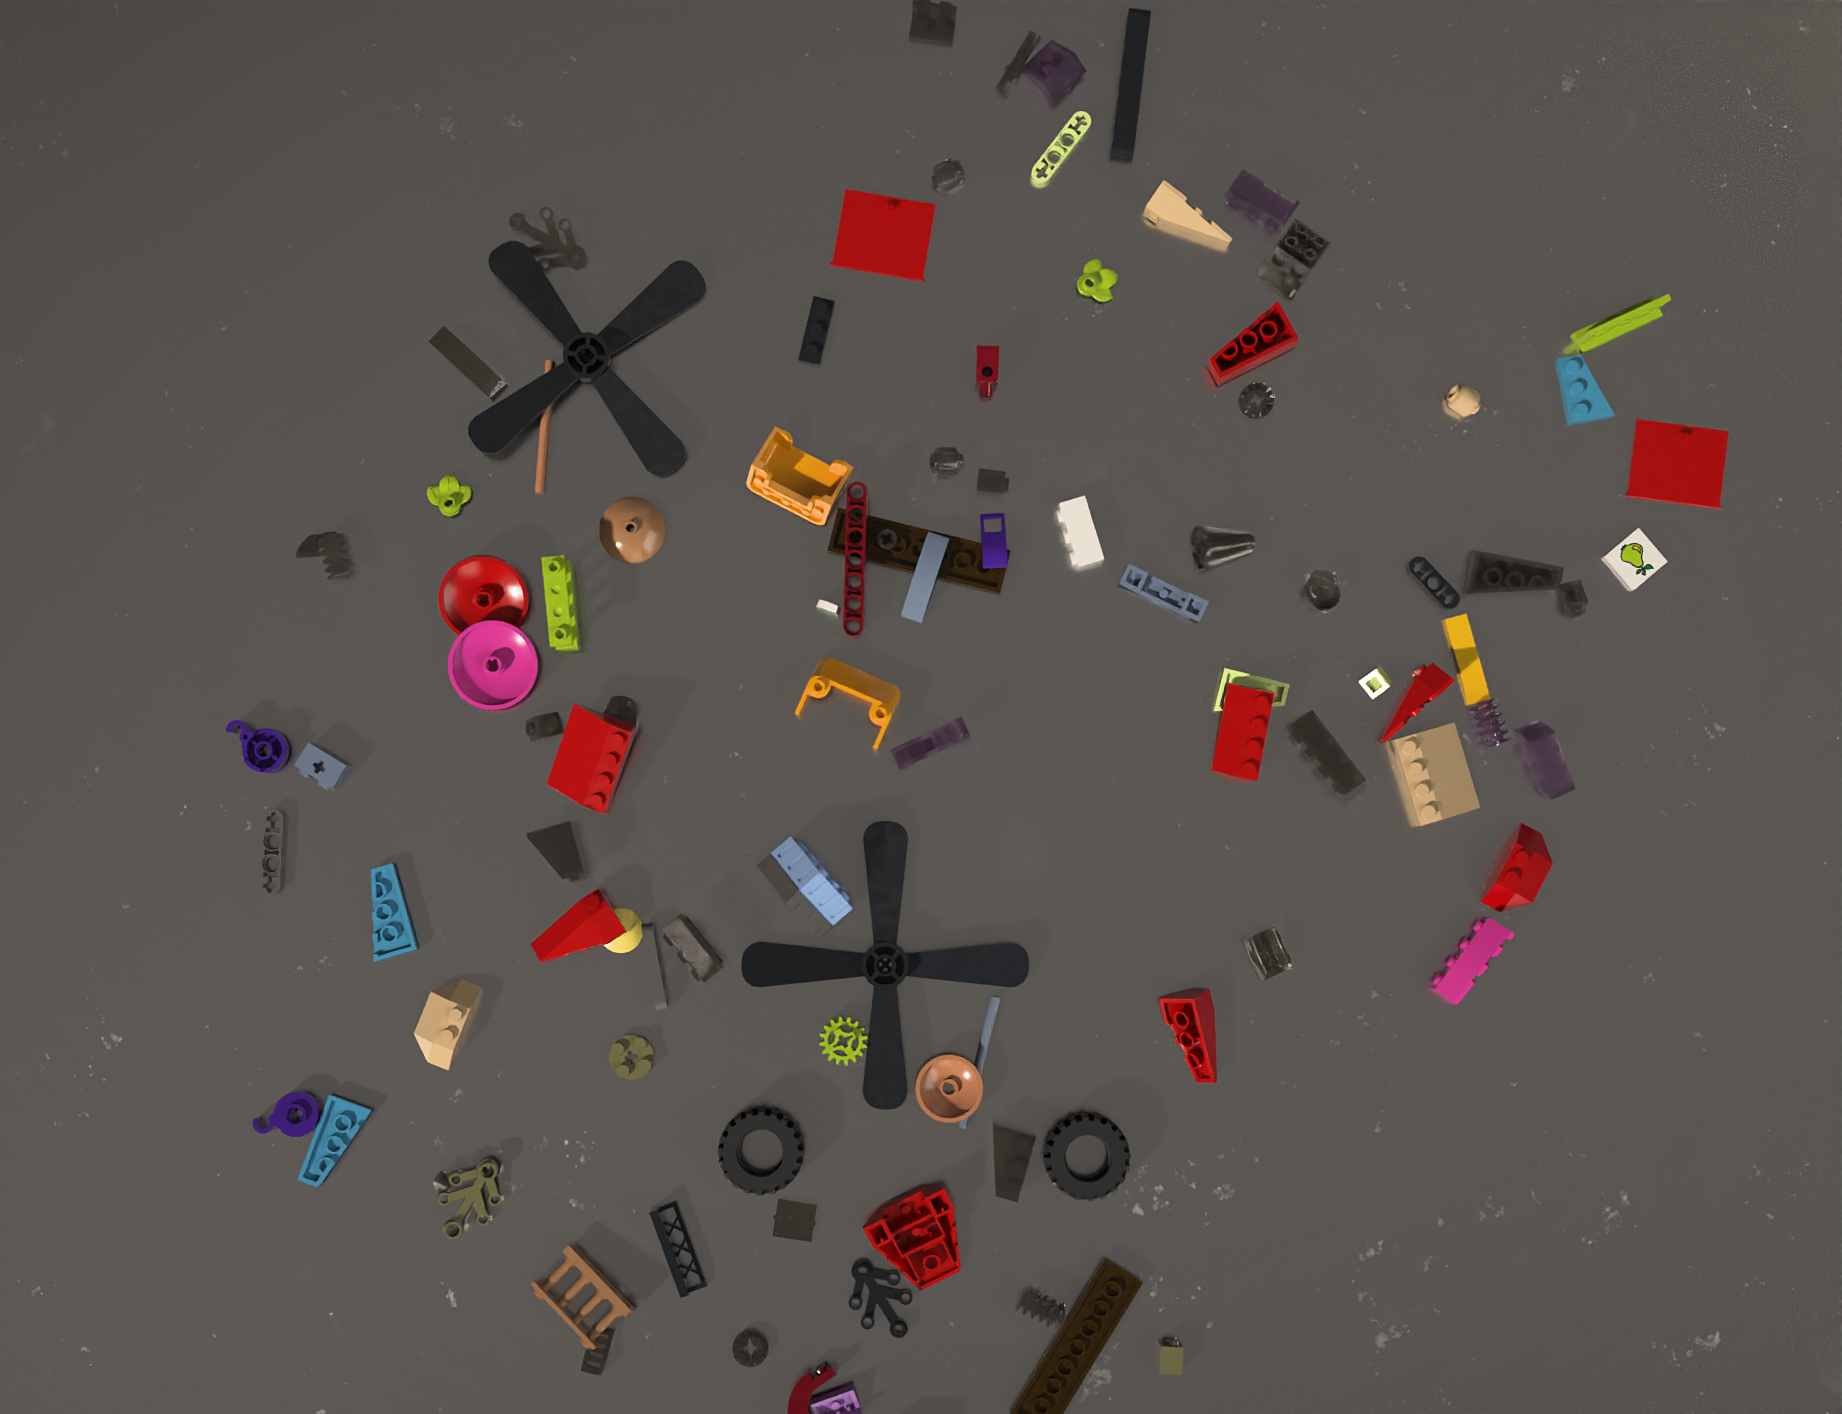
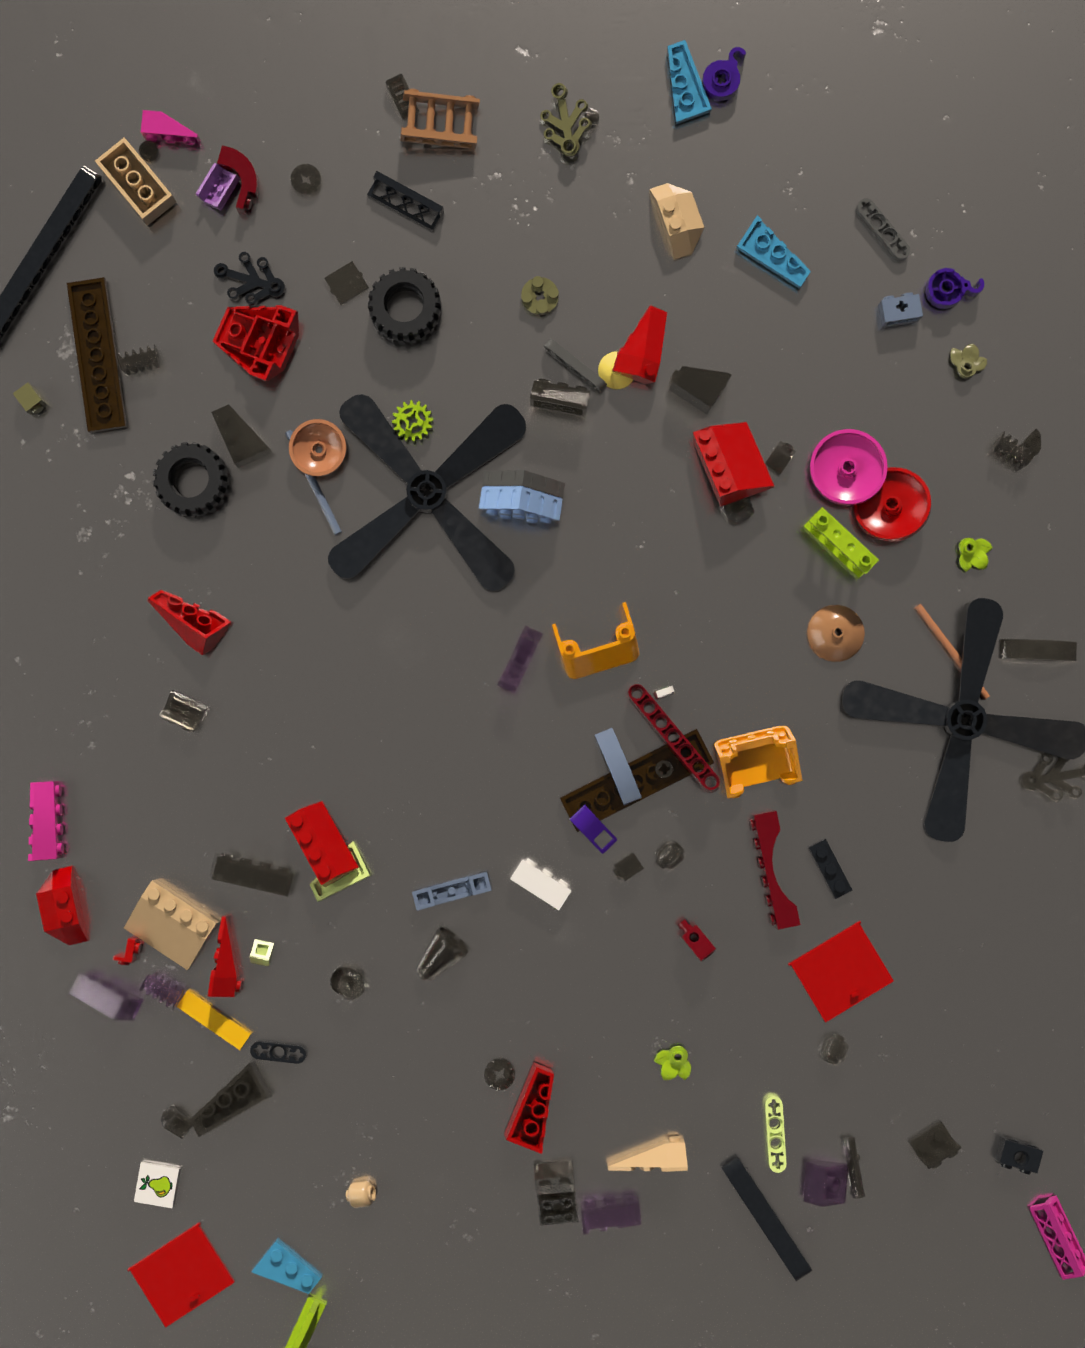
camera: 140 degrees right, 0 degrees up
none -> red bracket [113,937,141,965]
none -> dark red arch [750,810,801,930]
none -> olive plate [950,344,987,379]

